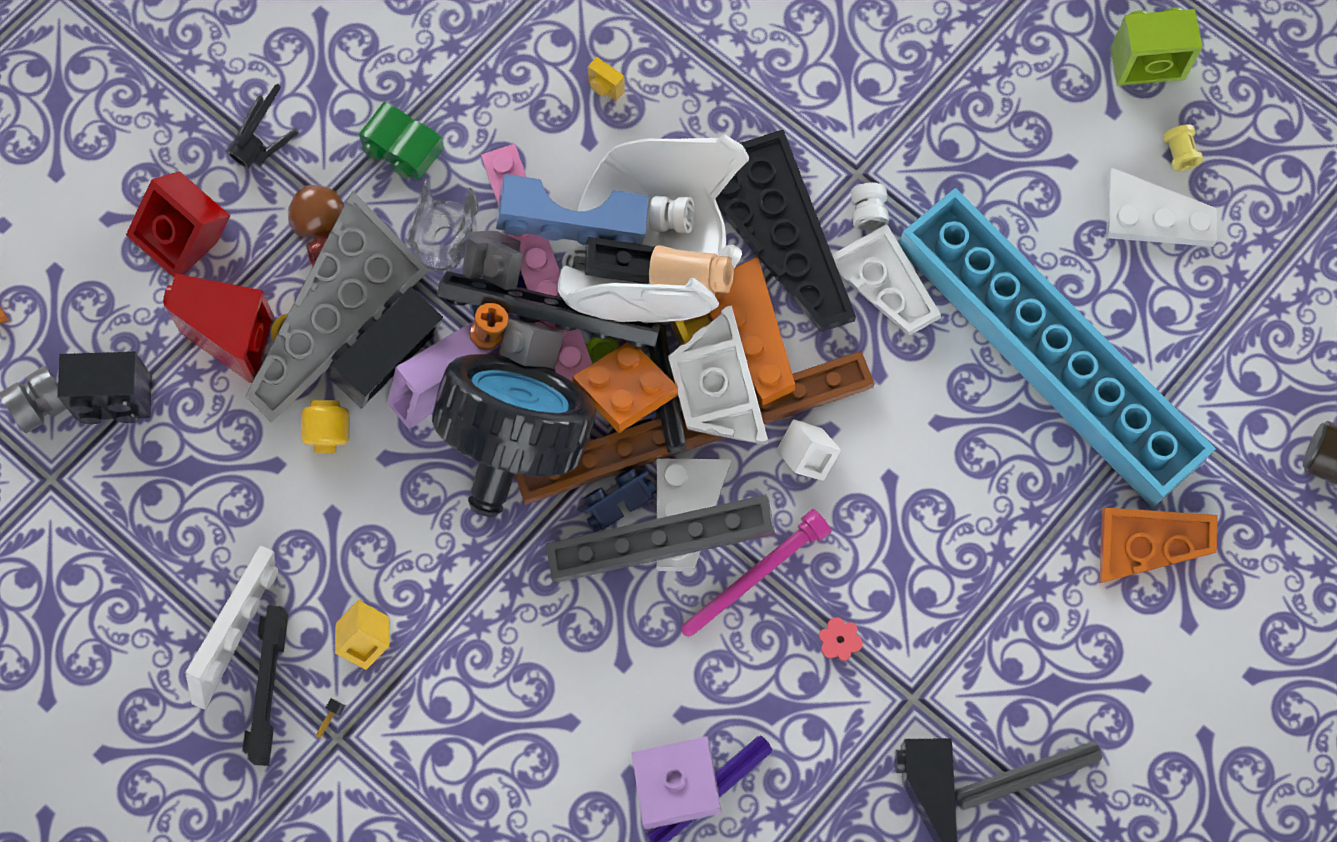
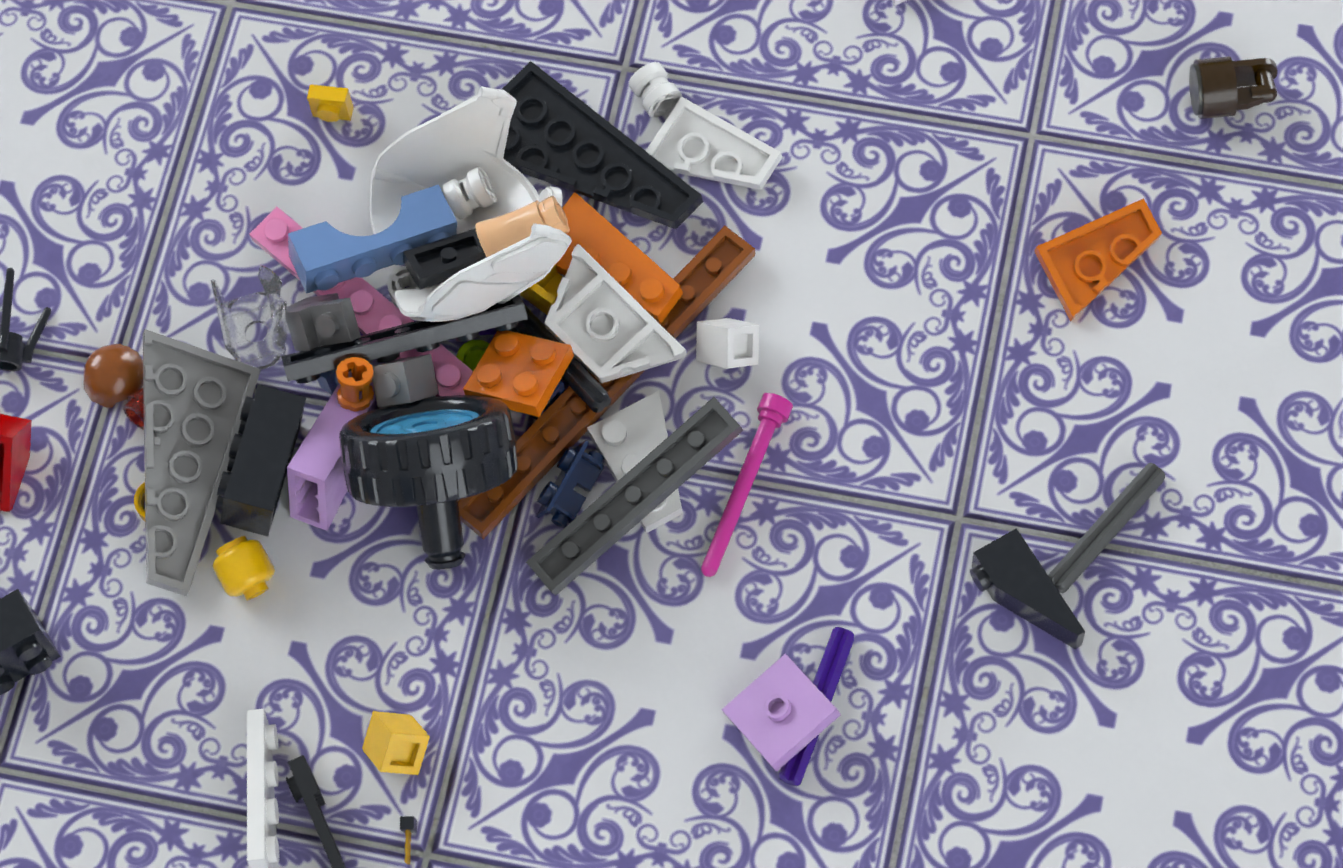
camera: 20 degrees left, 5 degrees down
red slope [163,273,274,383] -> none
green brick [359,102,444,180] -> none
coral plant [819,617,863,661] -> none
medium azure brick [899,188,1216,508] -> none

